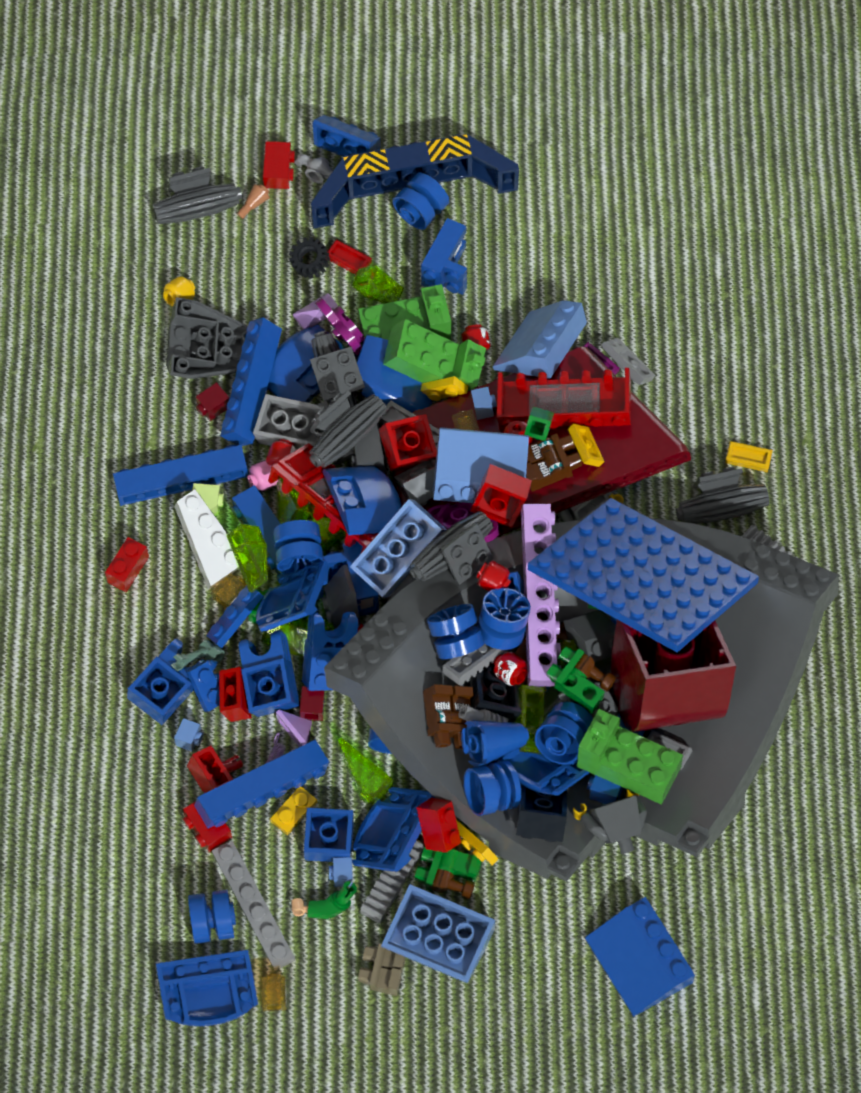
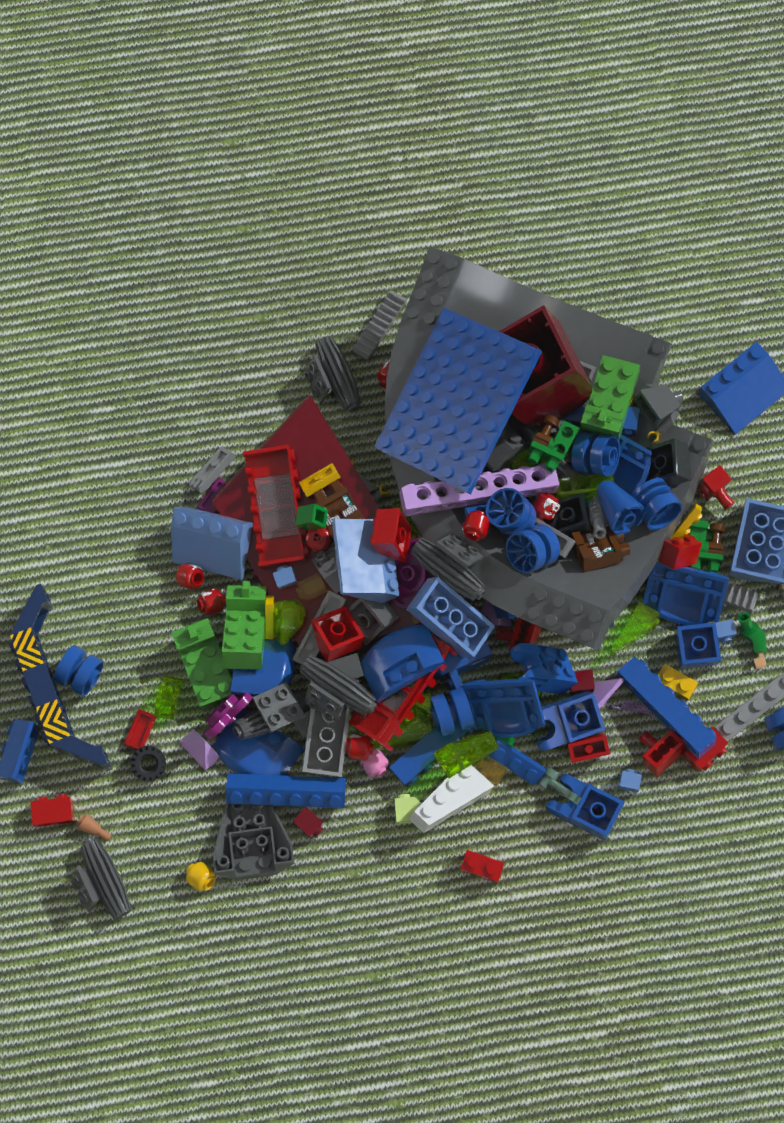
camera: 100 degrees left, 10 degrees up
blue brick [113,445,248,506] -> none
blue plate [186,660,220,712] -> none
light grey piece [295,154,334,183] -> none
dark grey slope [321,565,361,629] -> none
blue brick [421,218,467,295] -> none
yellow tile [725,441,773,472] -> none
none -> red head [176,563,204,590]
none -> clear neon green slope [274,599,305,645]
none -> red brick [697,465,735,511]

